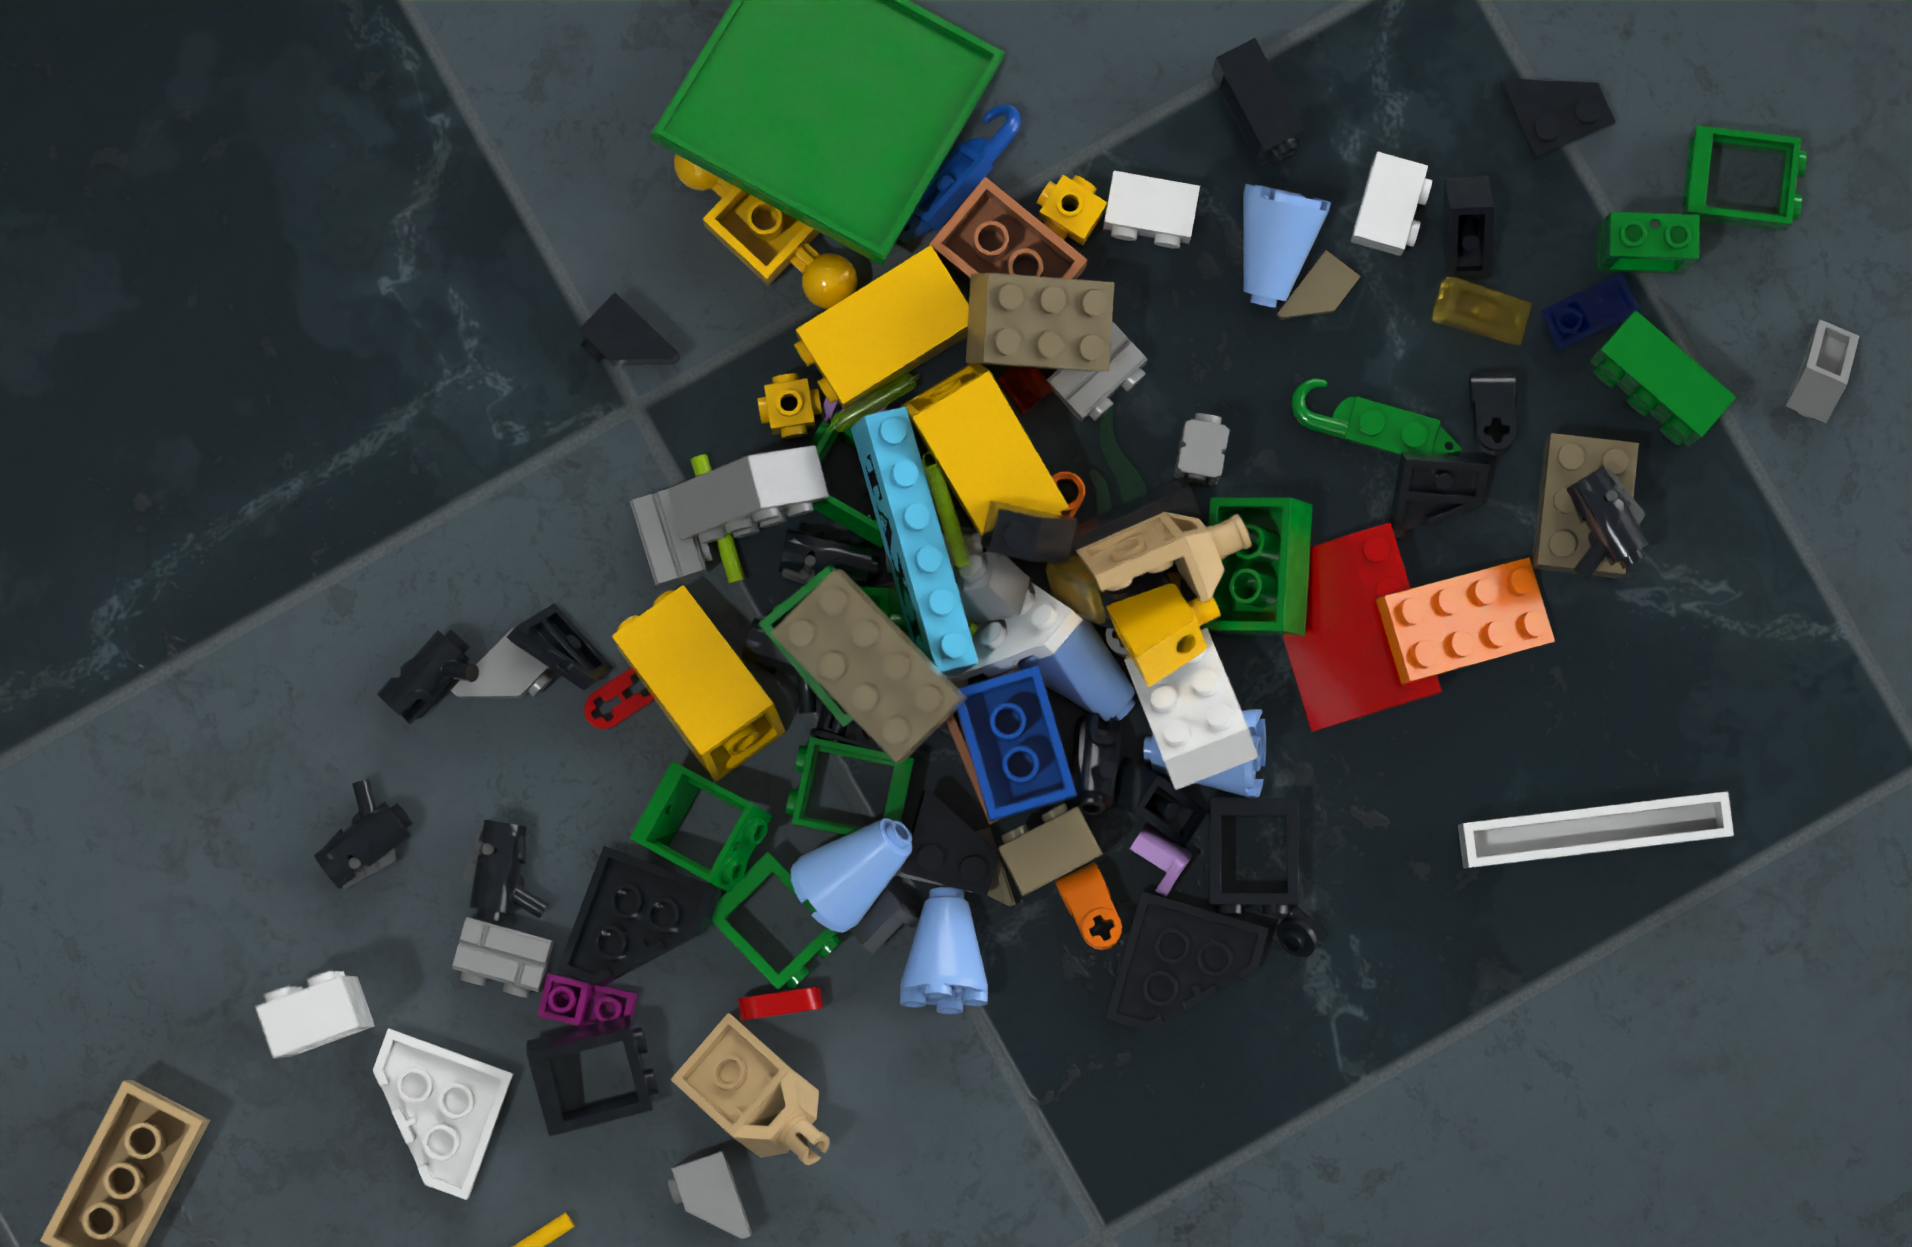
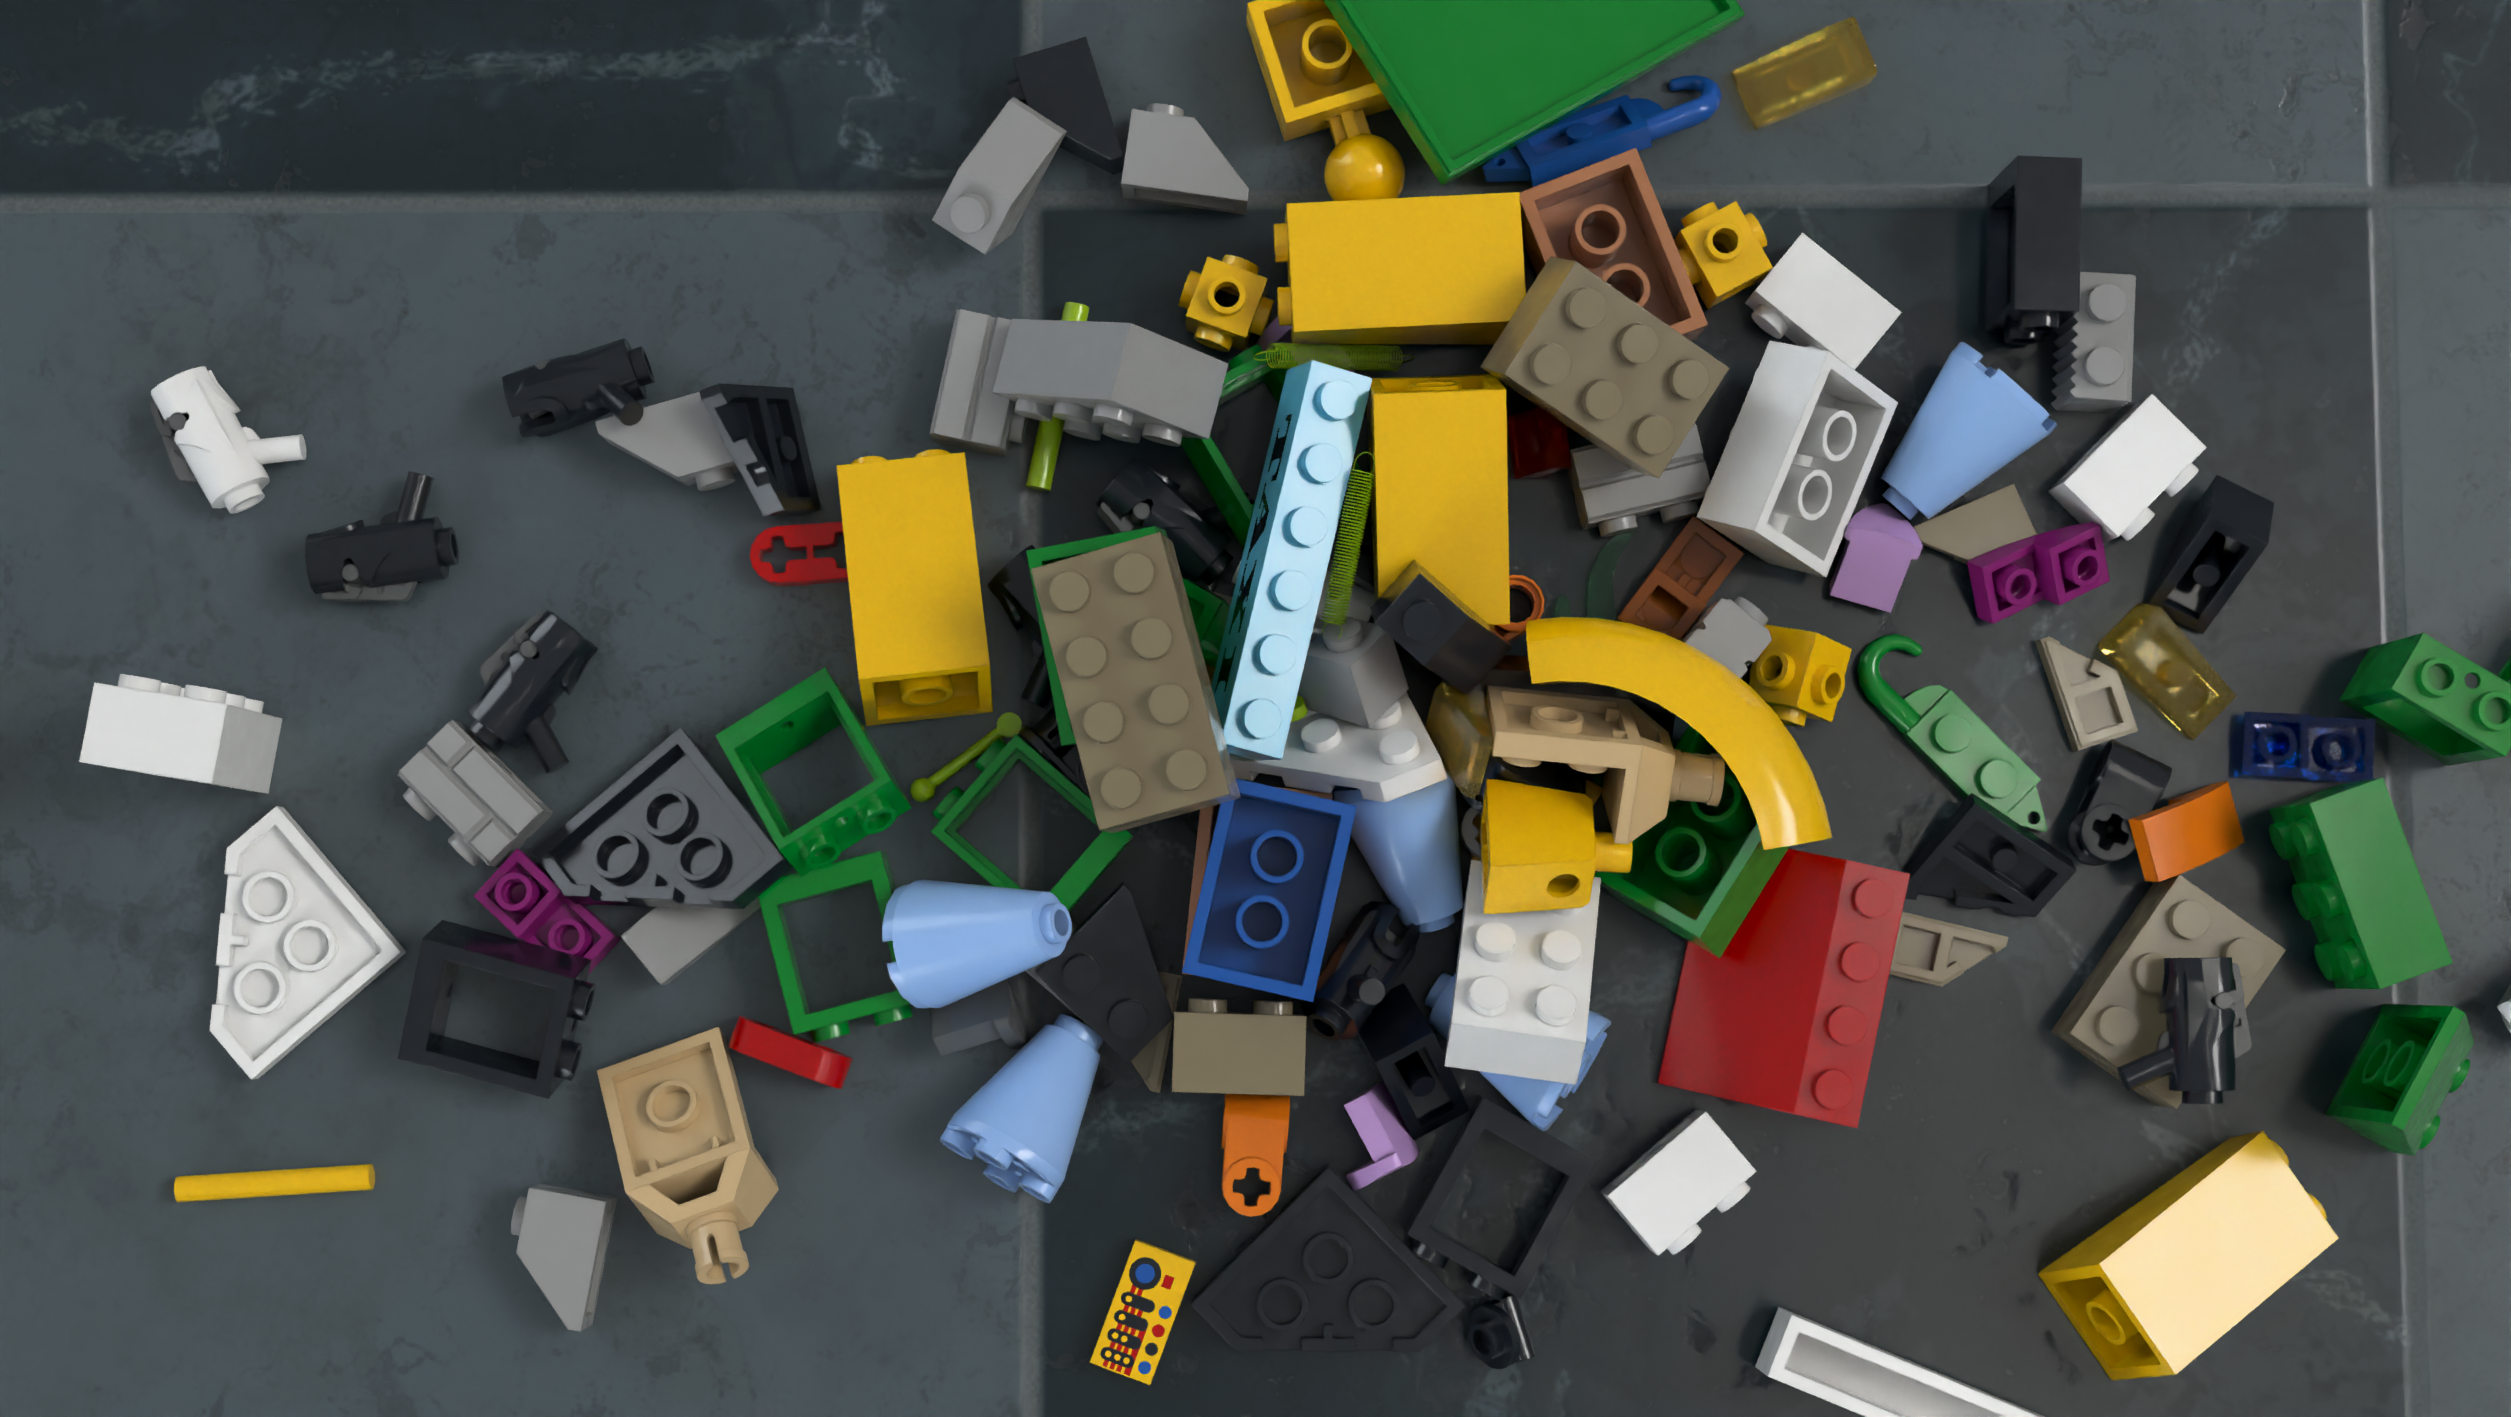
camera: 20 degrees right, 0 degrees up
plate [1376,558,1555,684] -> none
black wing [1500,78,1616,160] -> none
none -> white piece [150,366,306,514]
none -> light grey slope [621,897,761,985]
none -> lime hinge [910,712,1022,802]
none -> light grey slope [932,97,1067,255]
none -> tile [1090,1239,1196,1385]
none -> light grey slope [1121,103,1249,215]
none -> yellow brick [1526,617,1832,850]
none -> white brick [1600,1109,1757,1256]
none -> dark orange slope [1617,516,1745,640]
none -> white brick [1696,341,1898,577]
none -> clear yellow slope [1731,16,1877,130]
none -> yellow brick [1749,624,1852,728]
none -> lavender tile [1830,503,1923,613]
none -> dark tan tile [1889,912,2008,987]
none -> magenta slope [1967,522,2110,624]
none -> dark tan tile [2035,636,2138,752]
none -> slope [2038,1131,2339,1380]
none -> light grey brick [2051,272,2136,413]
none -> orange slope [2128,781,2245,882]
none -> green slope [2325,1004,2474,1156]

